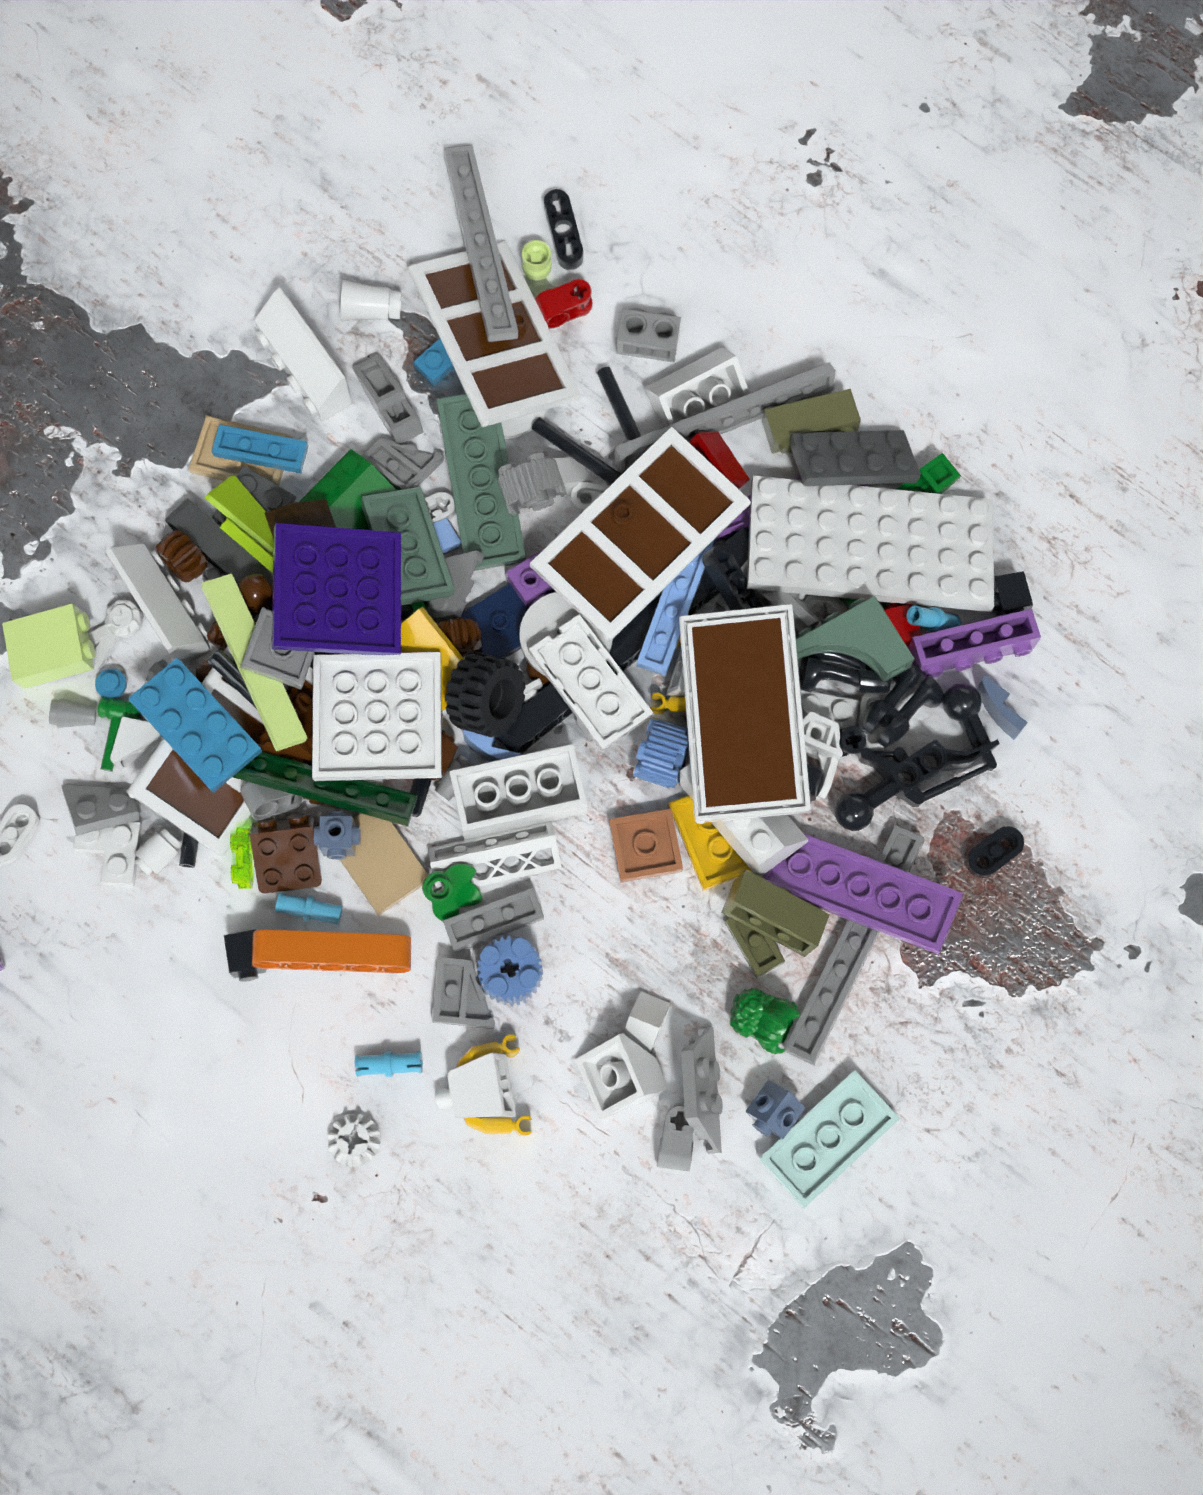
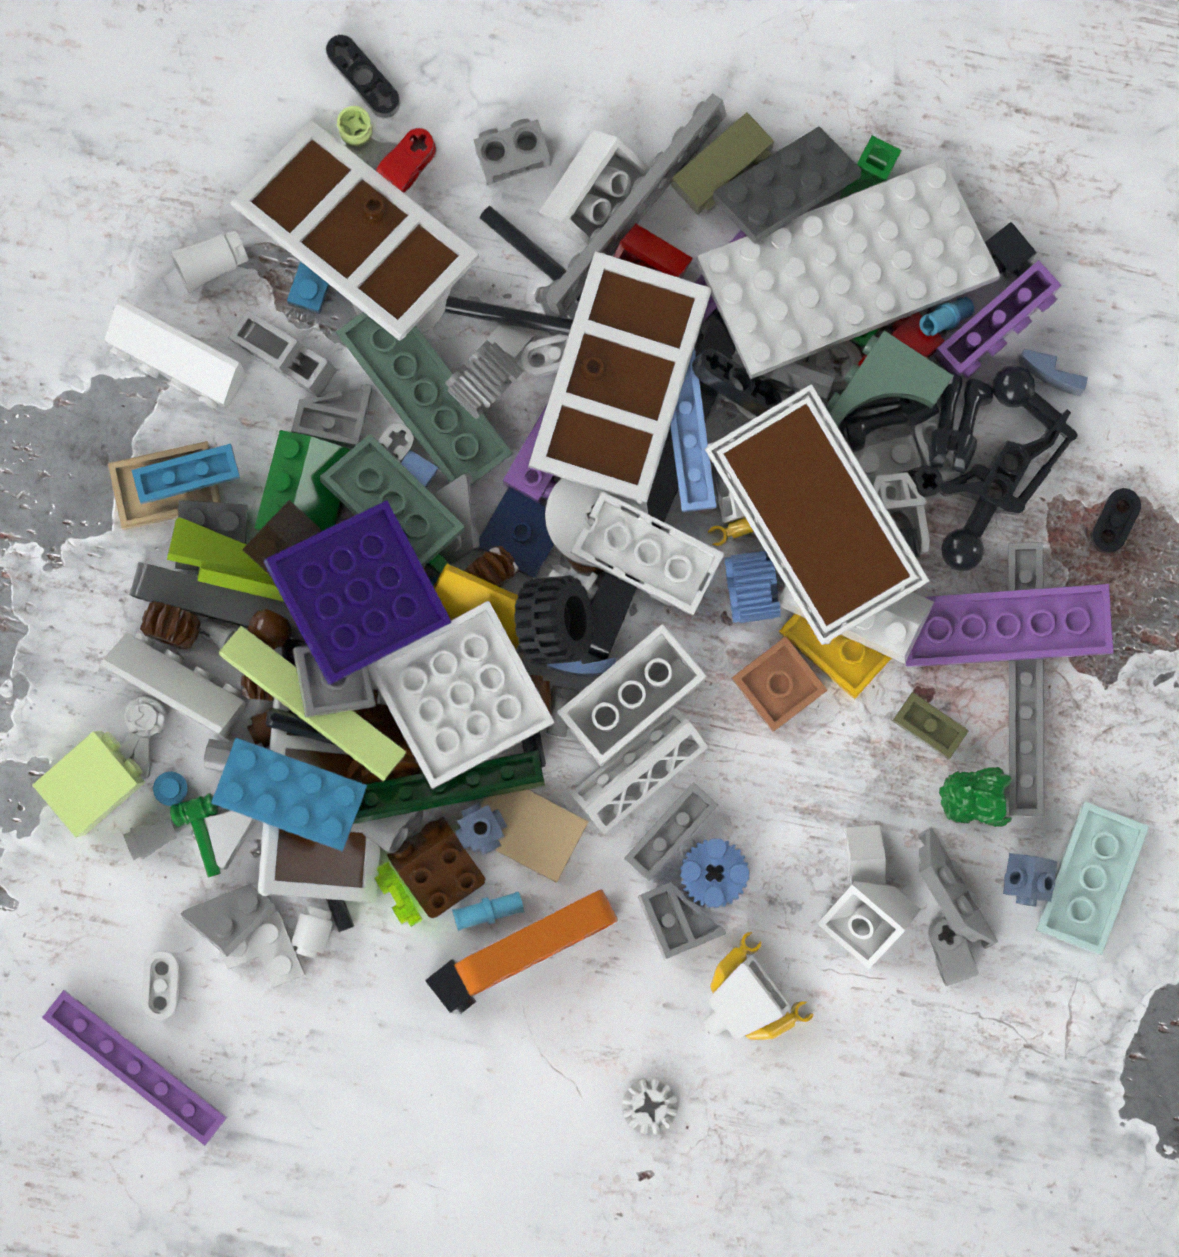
camera: 25 degrees left, 10 degrees up
medium azure pin [355,1051,423,1077] -> none
green plate [422,863,483,922] -> none
light grey plate [444,146,518,342] -> none
olive brick [721,870,830,957] -> none

